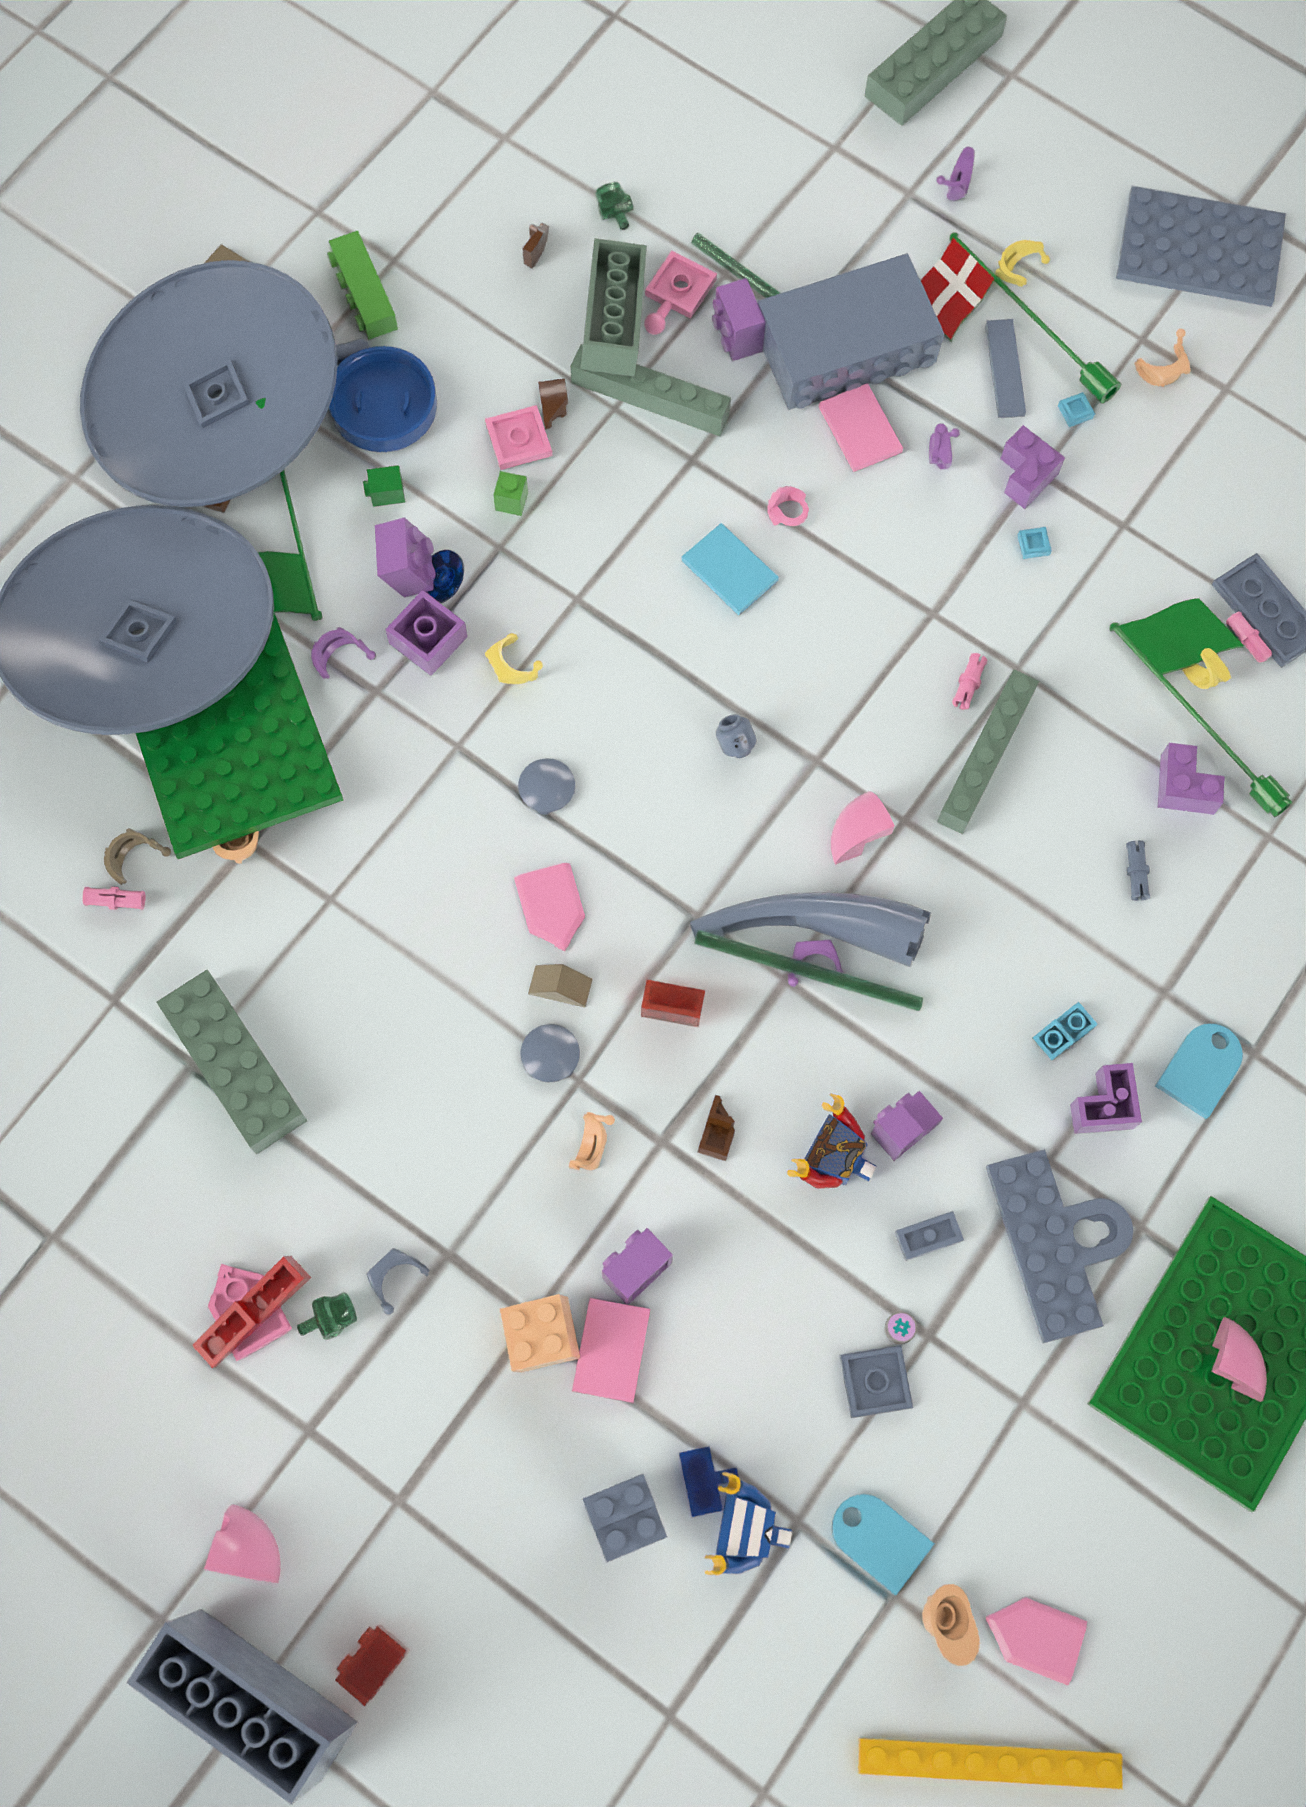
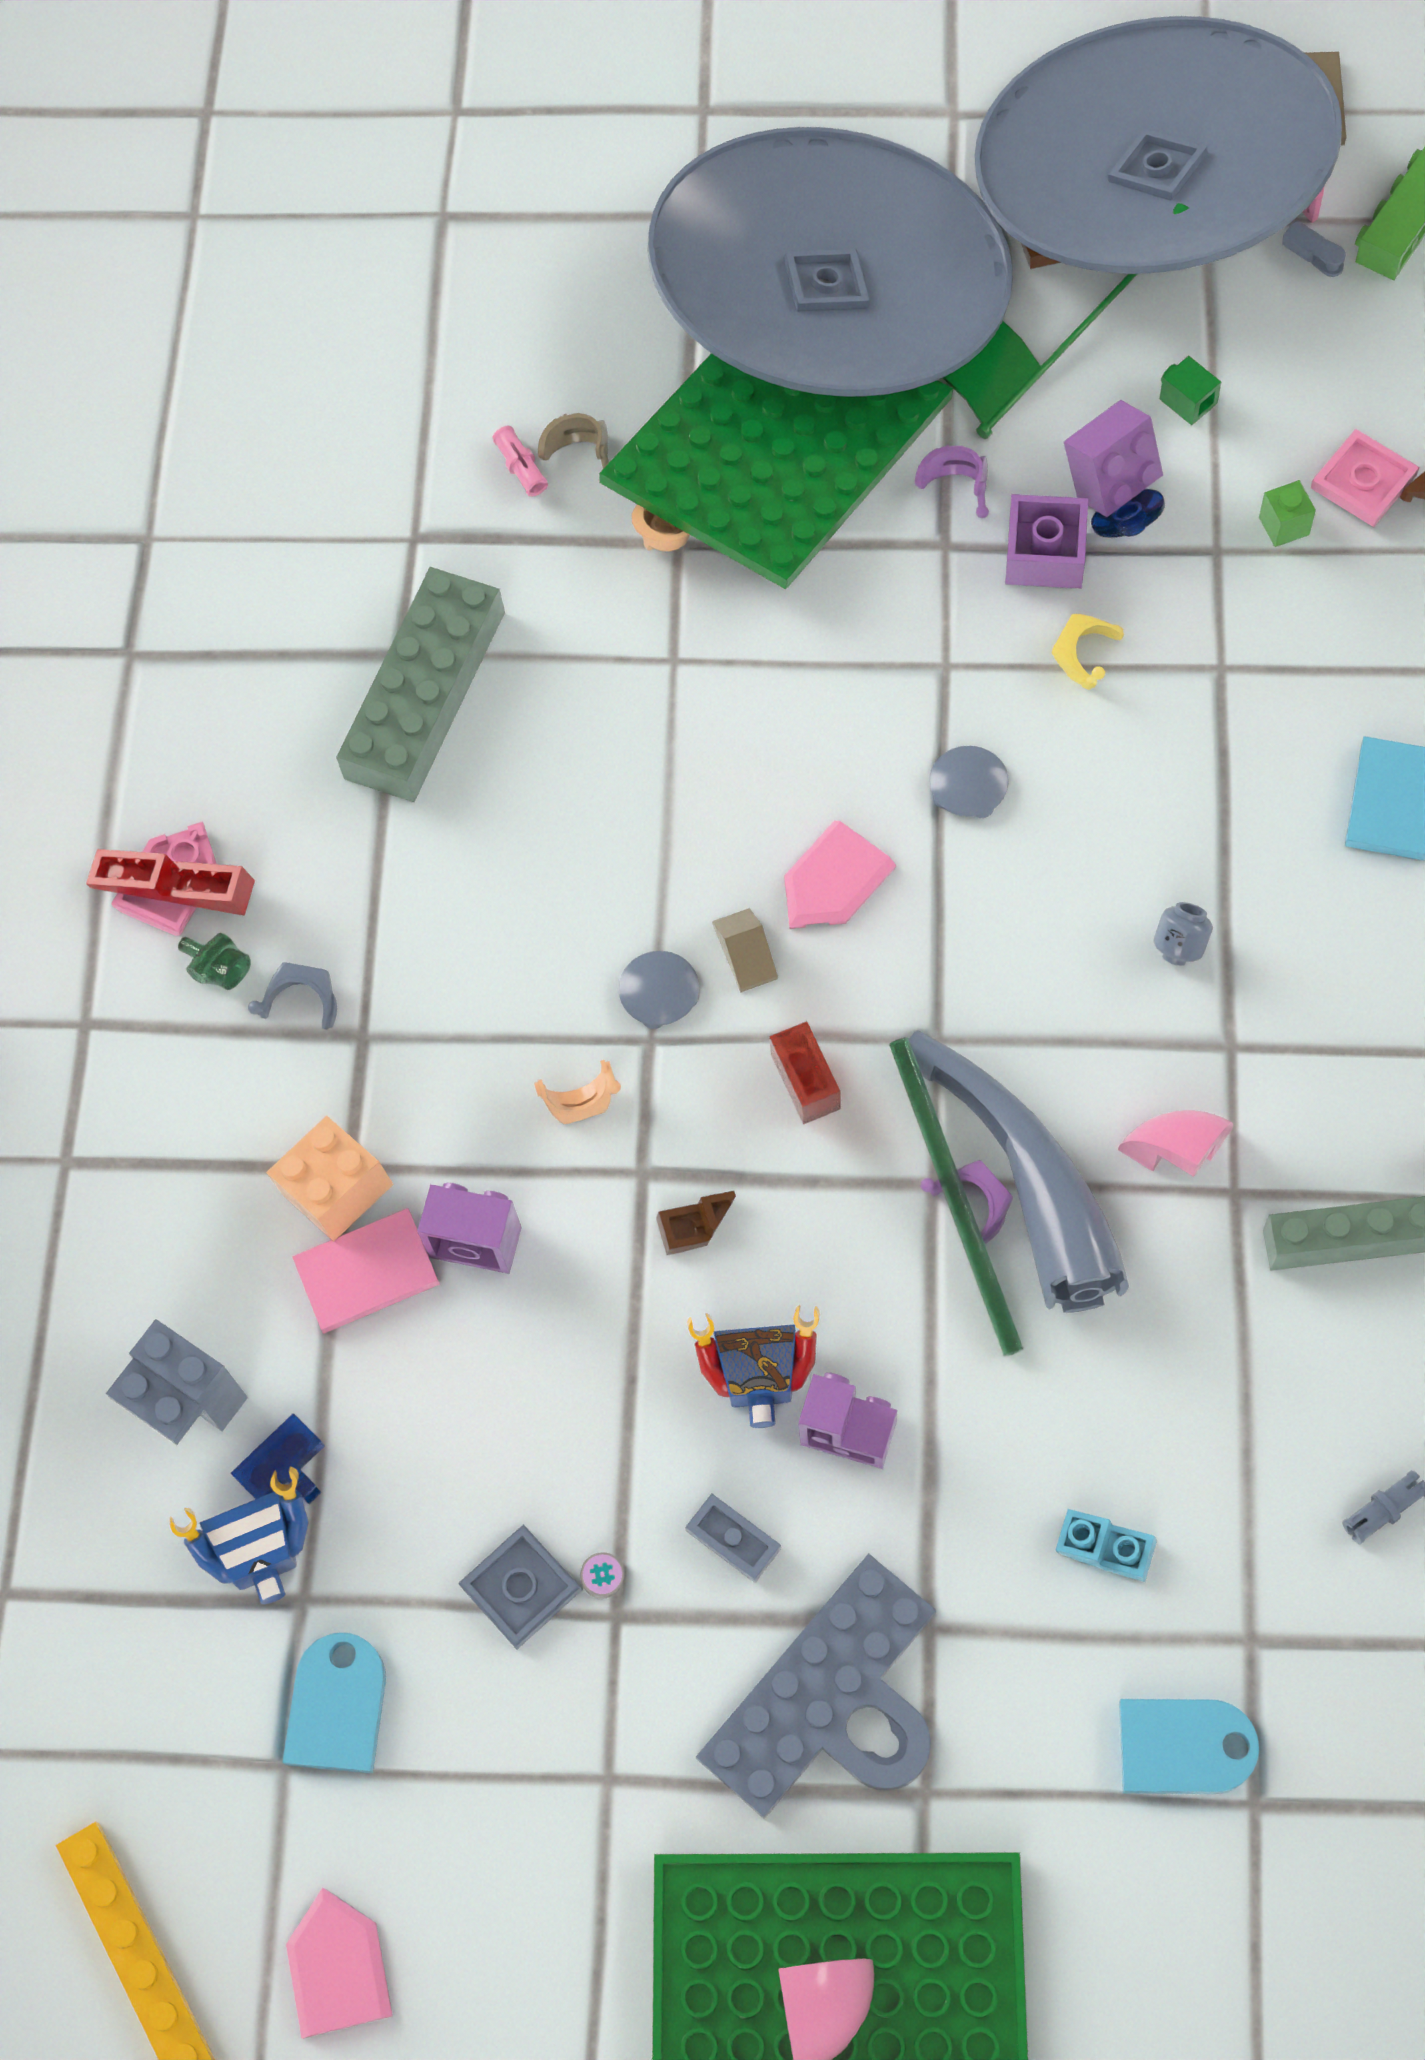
camera: 65 degrees right, 5 degrees down
blue brick [329,346,437,452] -> none
light nougat piece [922,1584,980,1666] -> none
medium lavender brick [1070,1063,1142,1134] -> none

